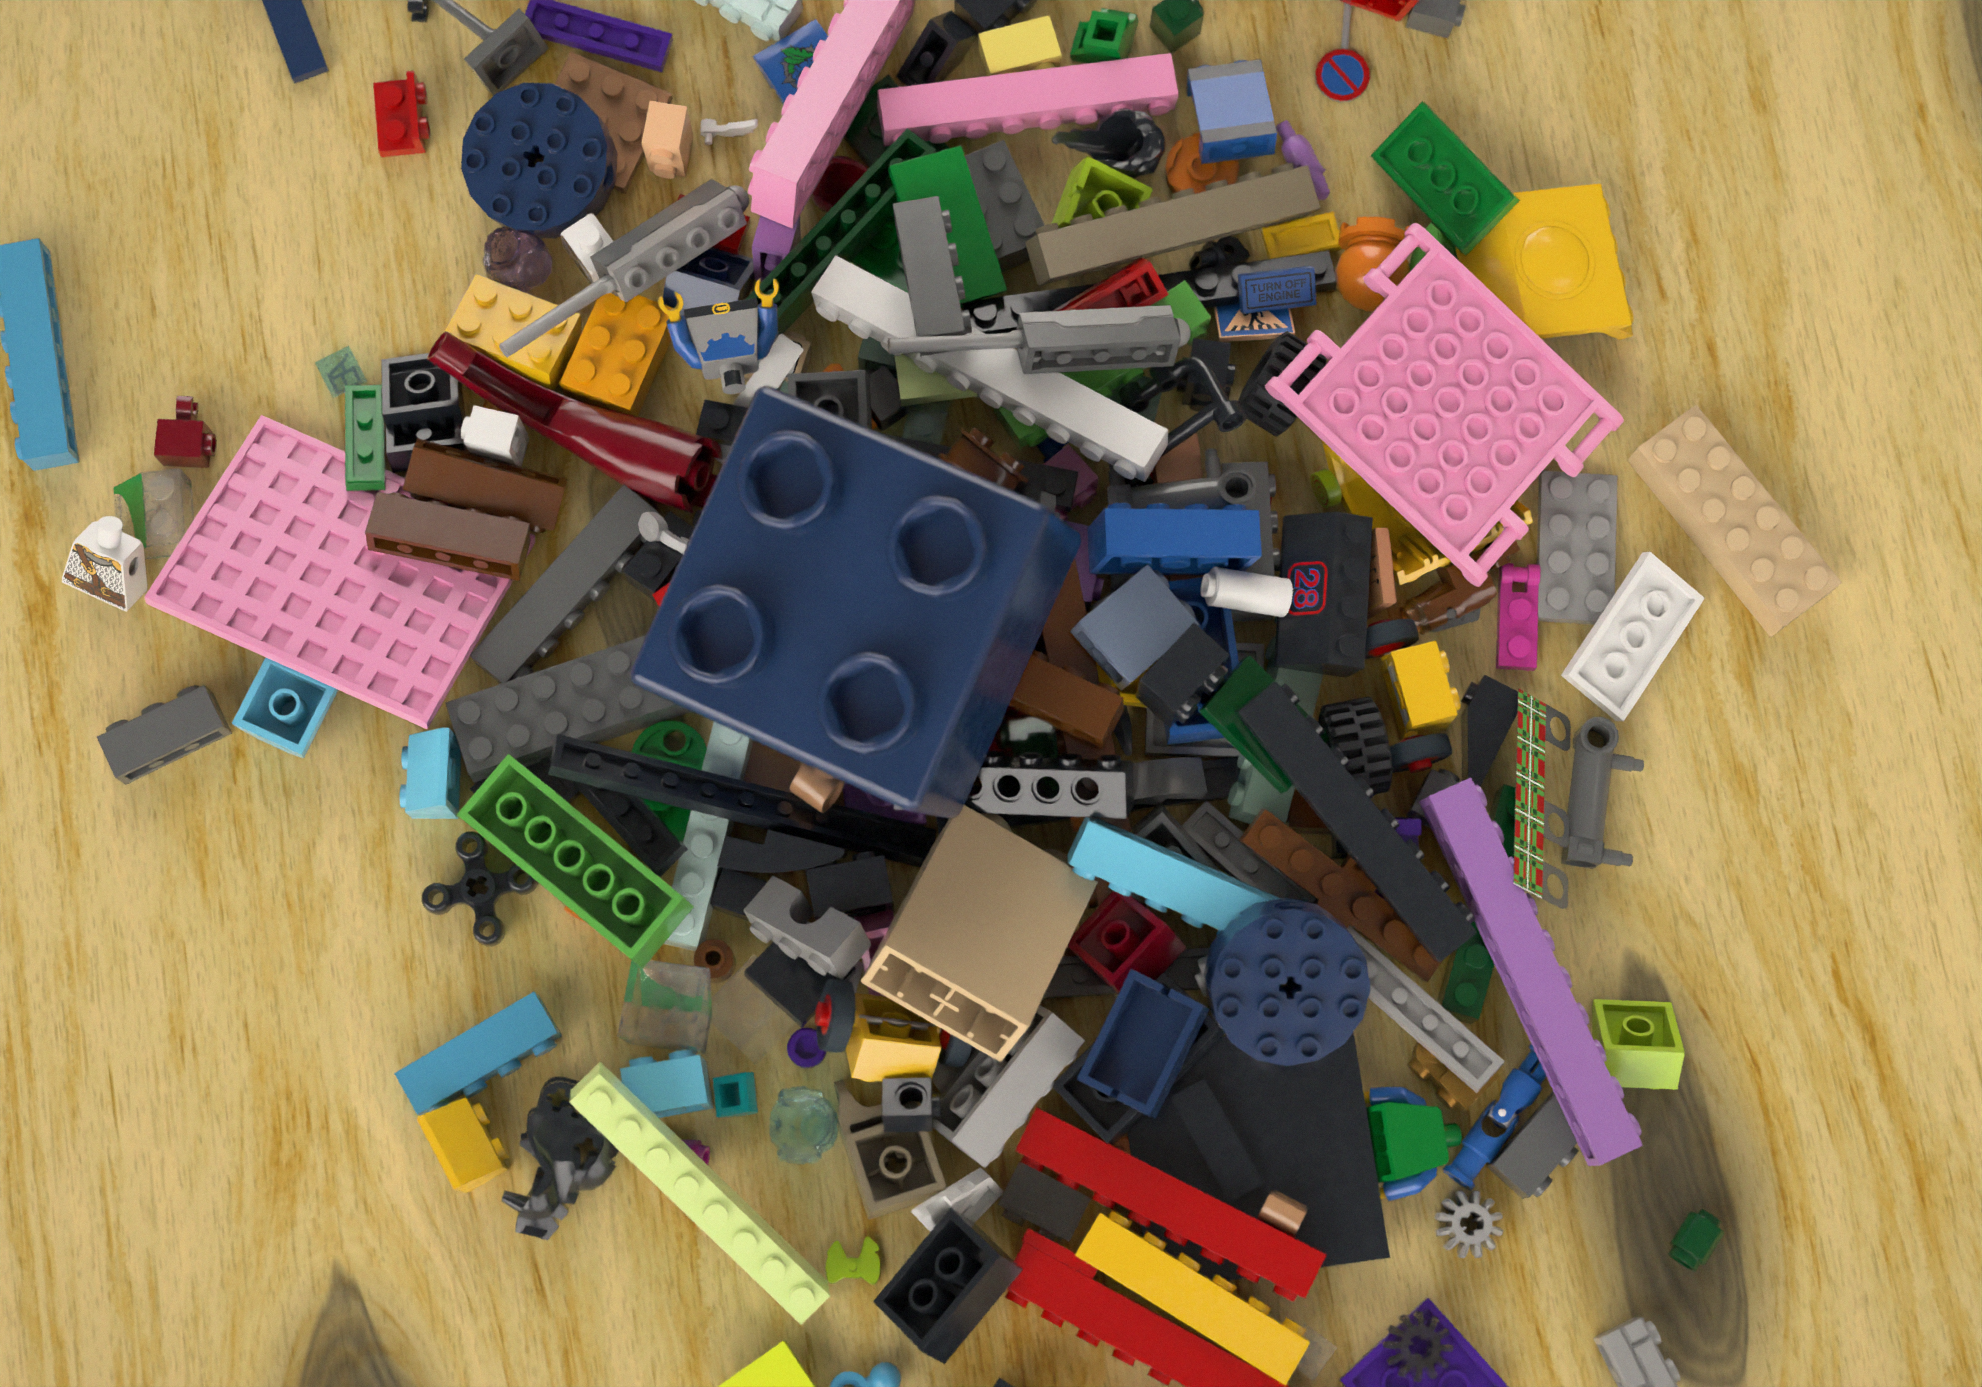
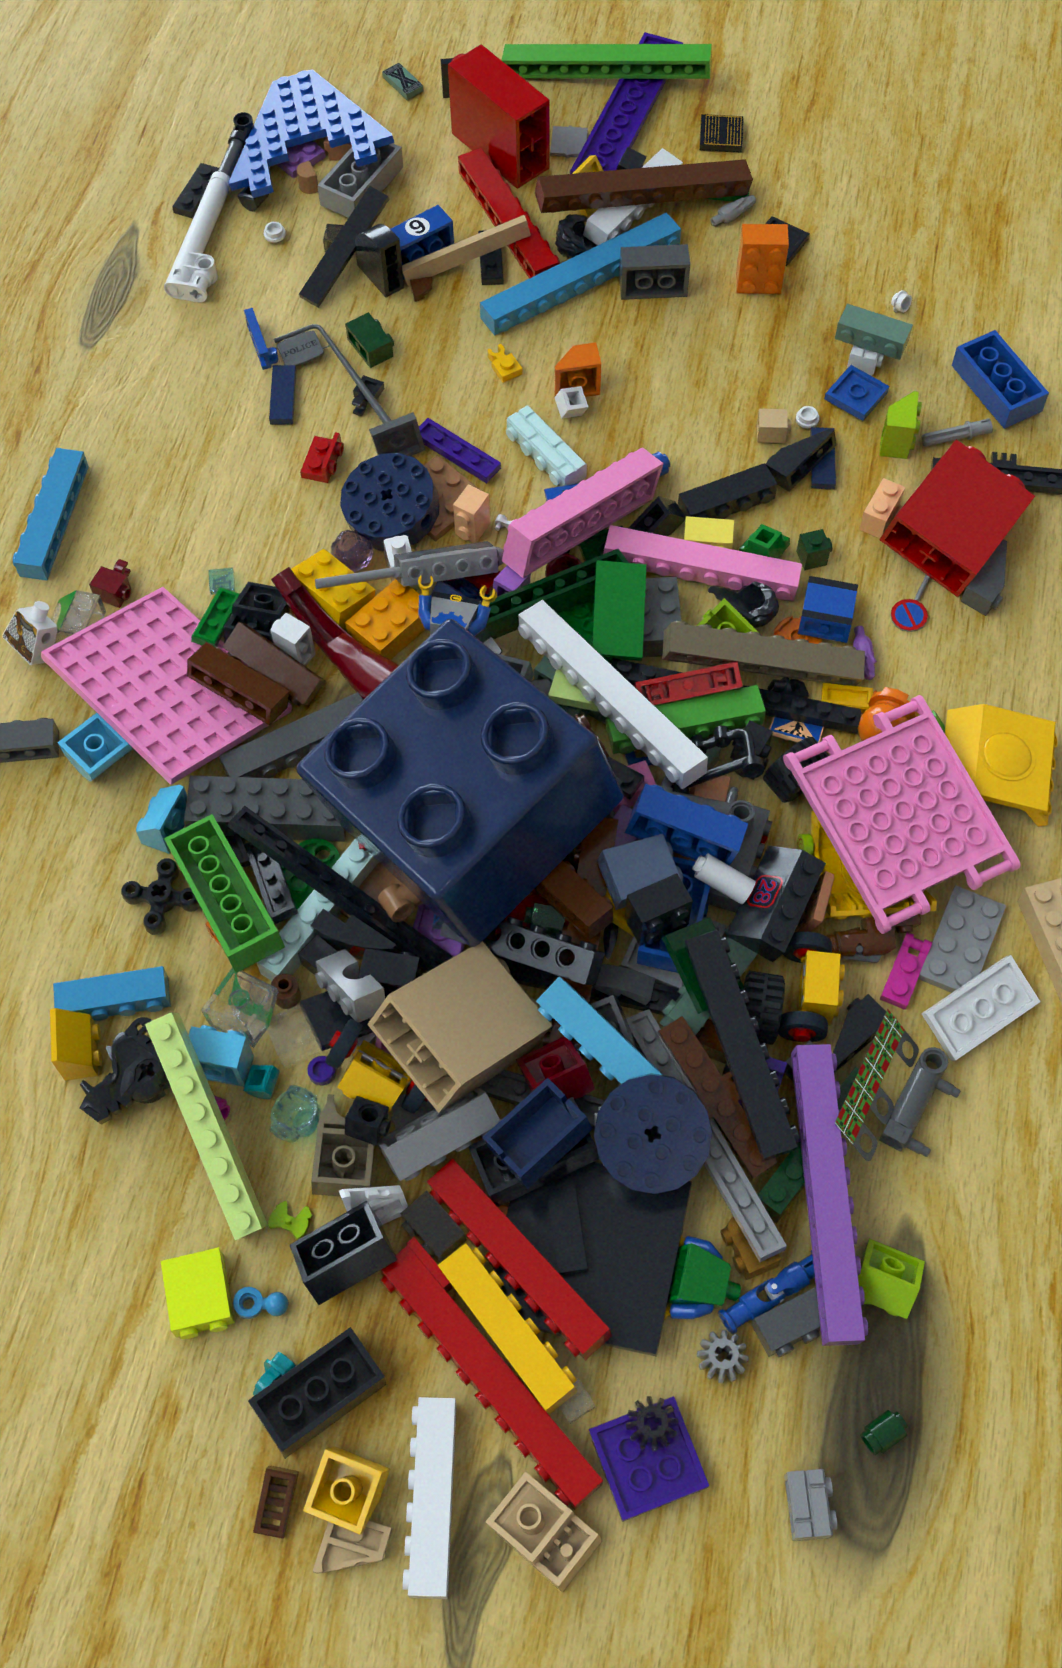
camera: 25 degrees right, 15 degrees down
piece [888,305,1191,374] -> none
dark grey brick [893,196,972,357] -> none
blue tile [1238,266,1317,314] -> none
medium nougat brick [1258,1190,1308,1238] -> none
green tile [1370,101,1520,255] -> none

